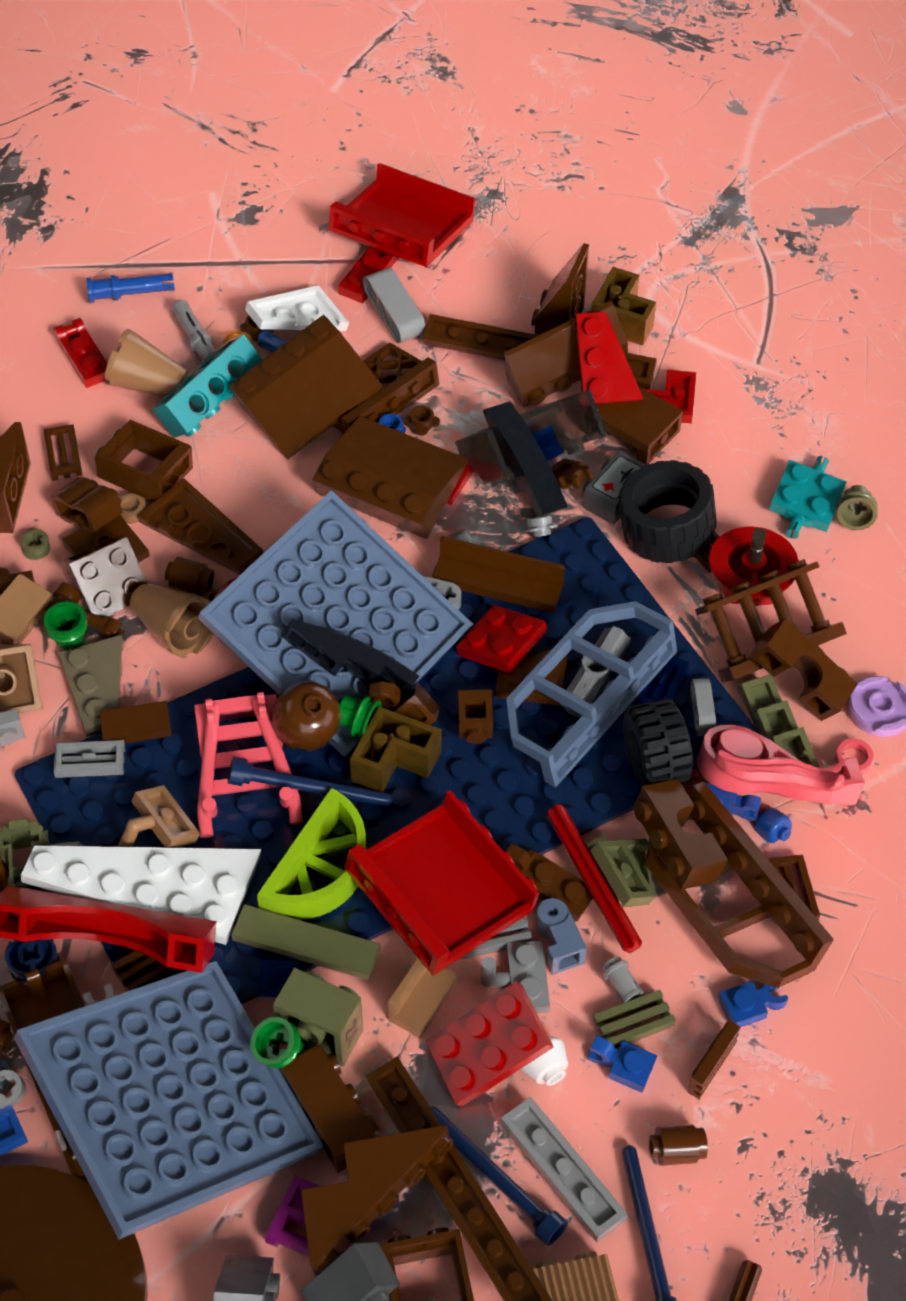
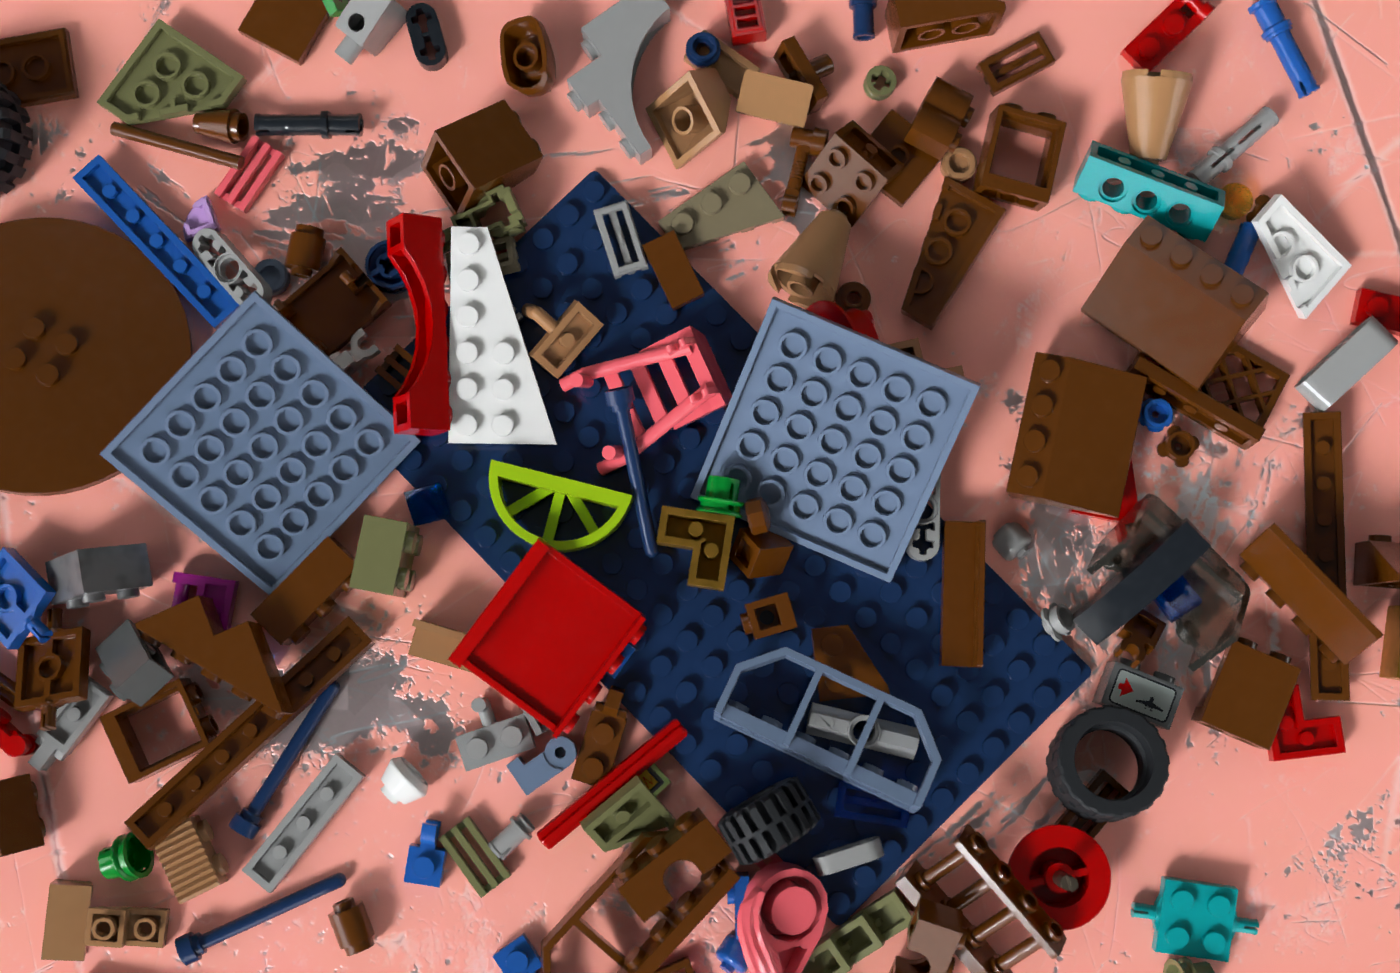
camera: 75 degrees right, 30 degrees up
green piece [44,601,88,649] -> none
reddish brown brick [165,557,215,595] -> none
olive tile [231,904,380,981] -> none
green piece [250,1017,304,1068] -> none
reddish brown cylinder [271,681,341,751] -> none
black slope [281,619,419,696] -> none
red plate [425,981,554,1107] -> none
red plate [456,605,548,673] -> none
red wing [575,311,644,406] -> none
reddish brown tile [688,1020,741,1100] -> none

